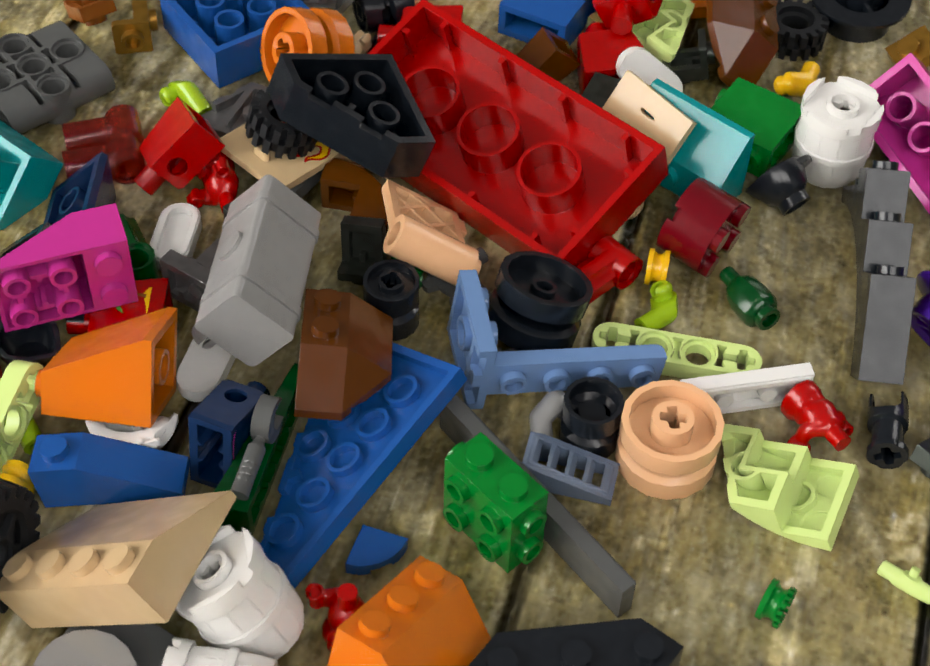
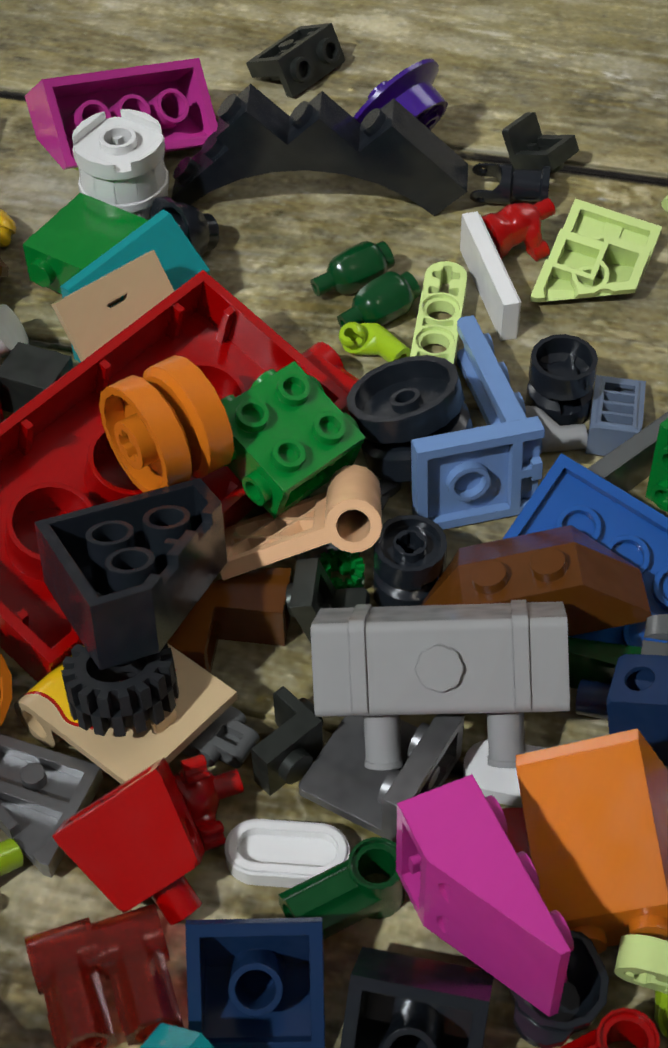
camera: 90 degrees left, 0 degrees up
light nougat wheel [615,380,725,500] -> none
yellow bush [644,247,671,285] -> none
dark red brick [656,177,751,278] -> none
none -> orange wheel [99,355,234,493]
none -> green brick [221,361,365,519]
none -> dark green plant [337,271,421,327]

